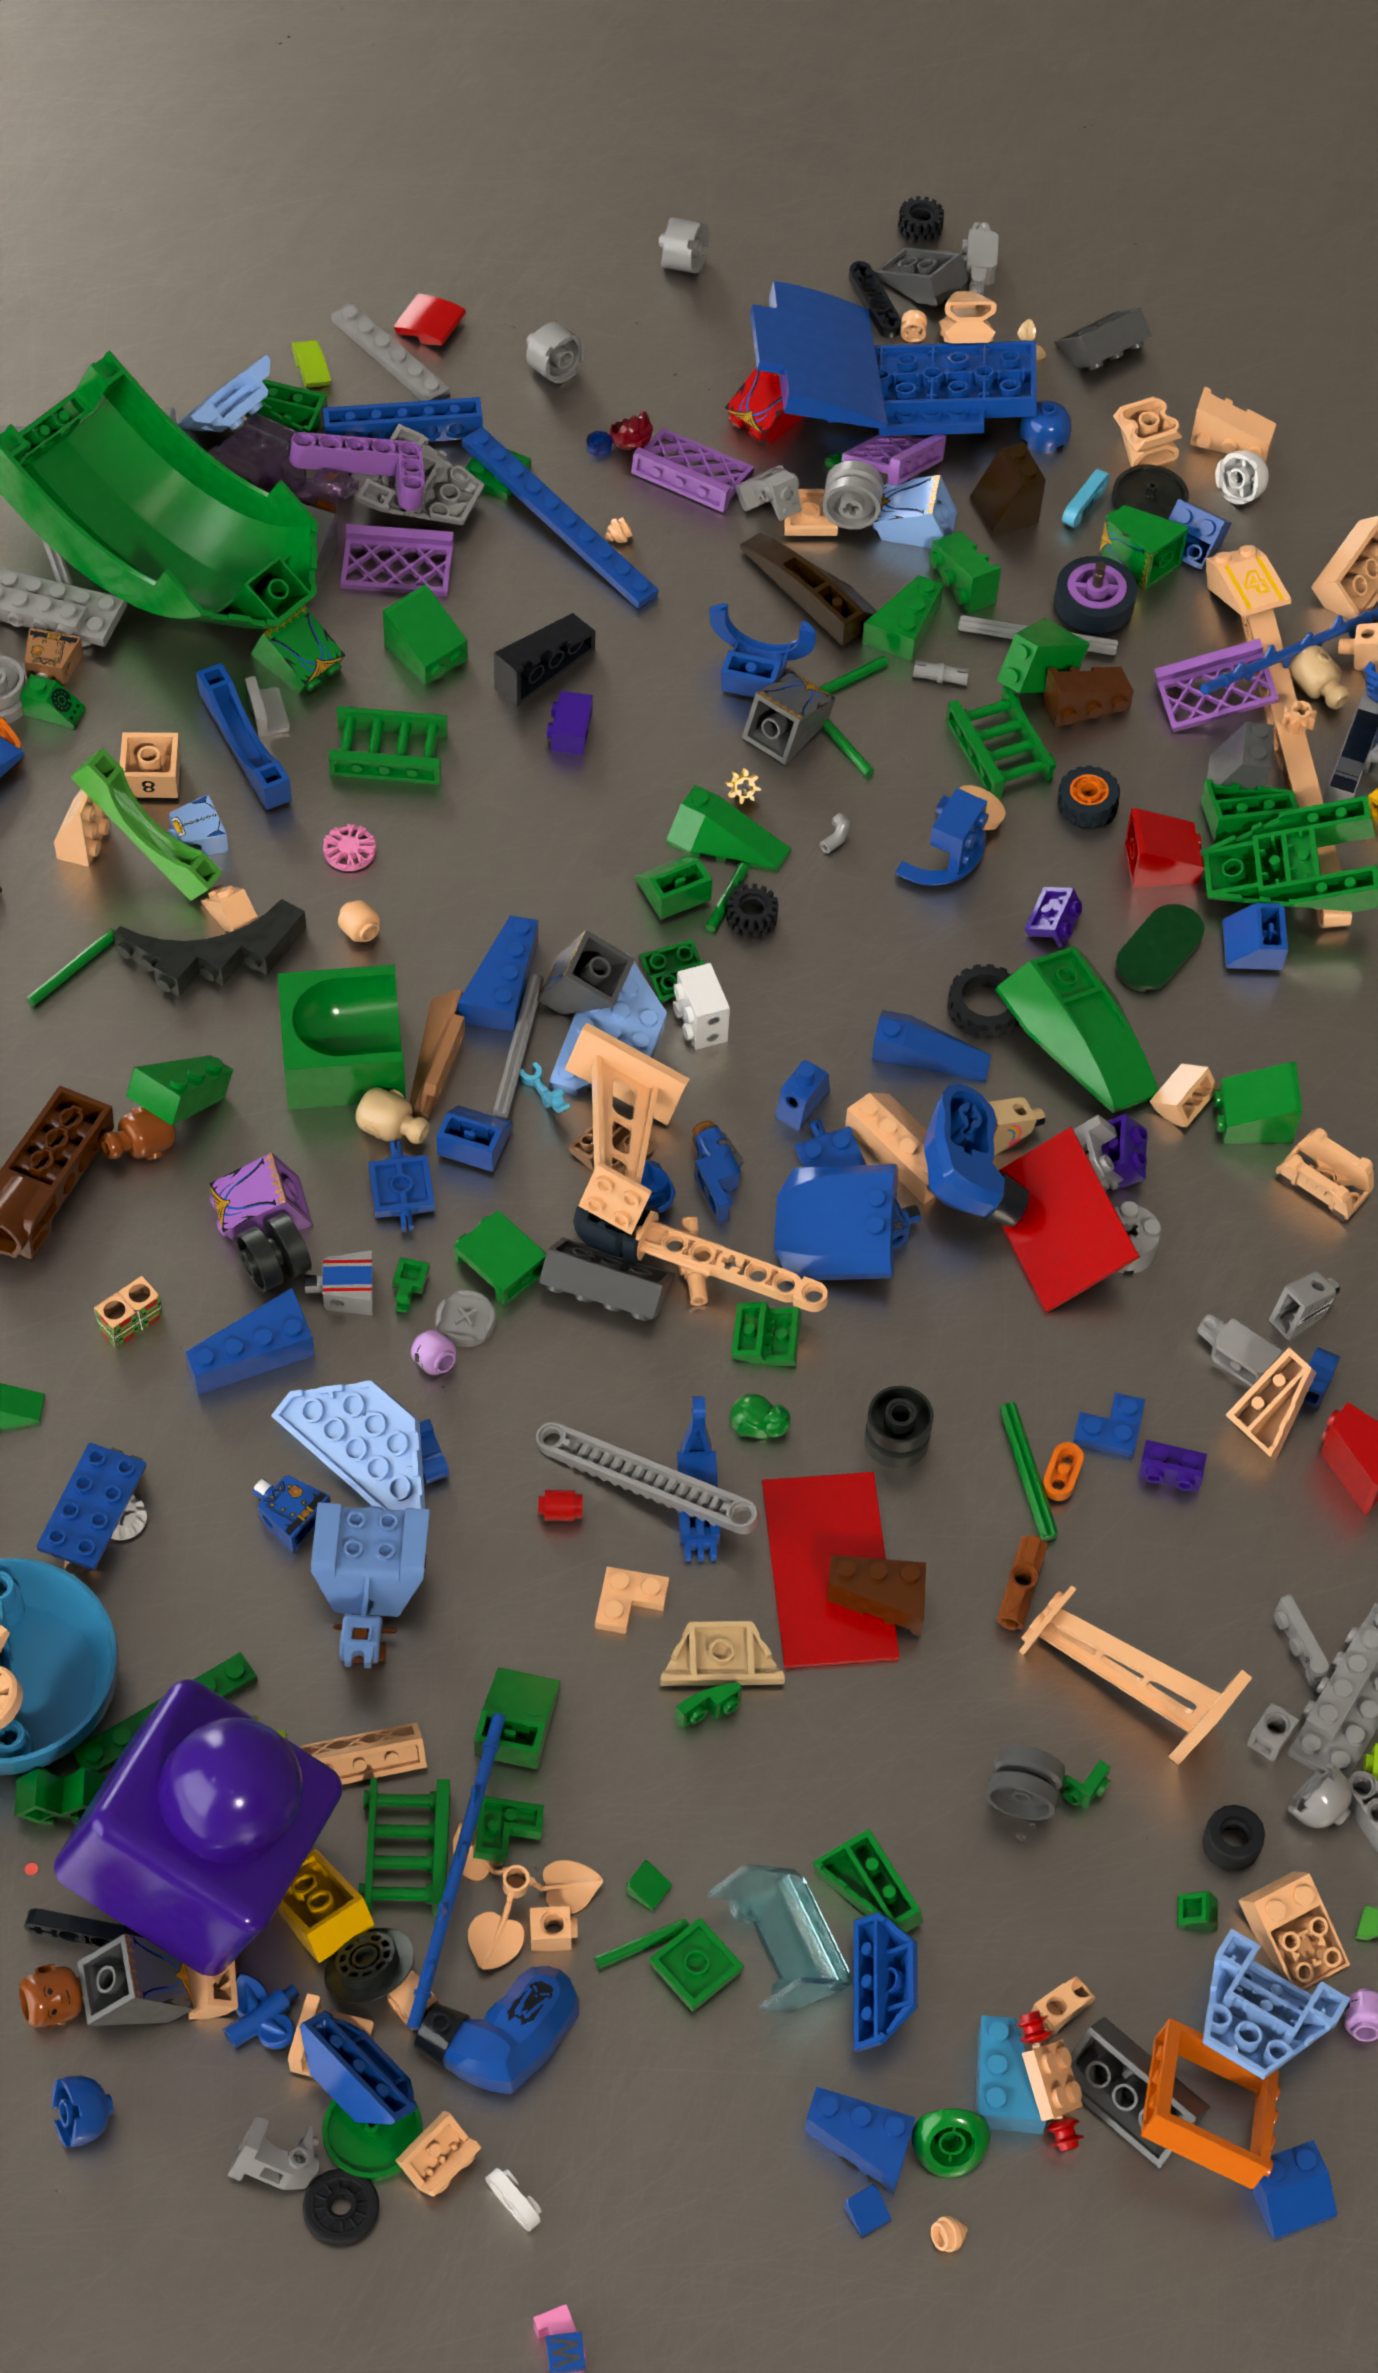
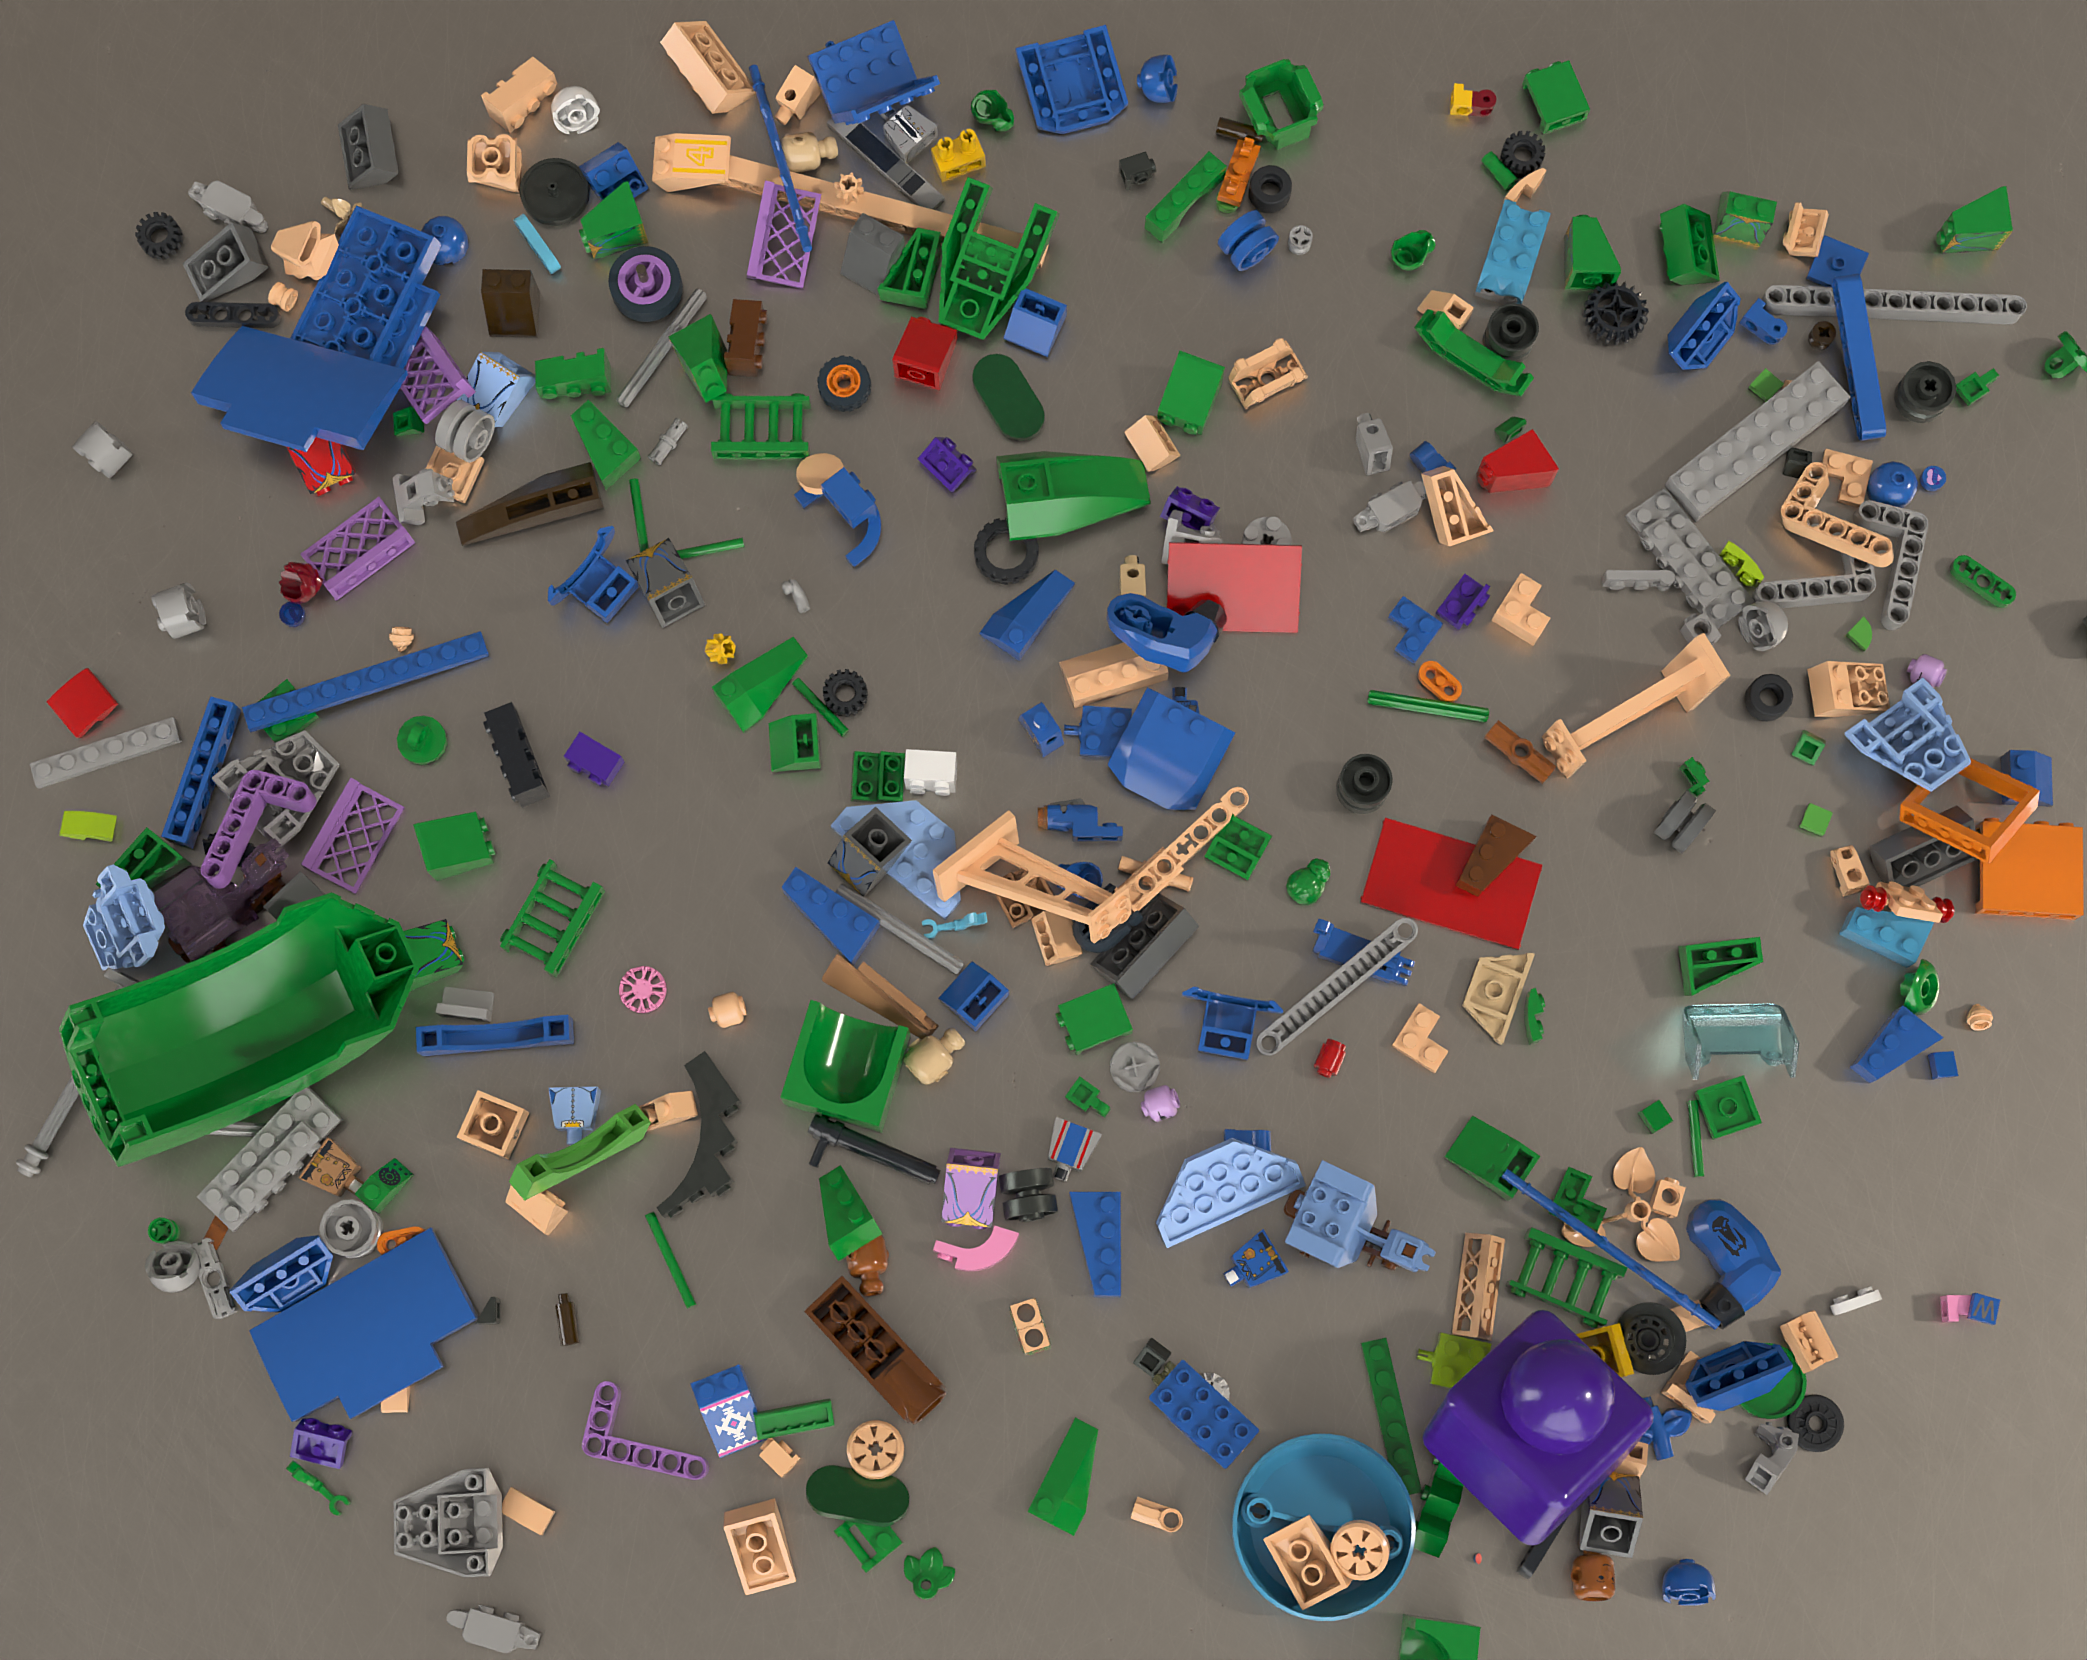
camera: 65 degrees left, 20 degrees up
blue plate [368,1140,435,1232] -> none
blue wedge [854,1912,918,2052] -> none
none -> green tile [397,715,448,765]
none -> black cylinder [808,1114,941,1185]
none -> bright pink arch [933,1225,1019,1272]
none -> light nougat brick [1031,911,1083,966]
none -> pearl dark grey slope [1133,1338,1171,1378]
none -> blue piece [1182,987,1283,1060]
none -> light nougat brick [1492,573,1550,646]
none -> bright green tile [1799,803,1833,836]
none -> orange panel [1975,818,2084,920]

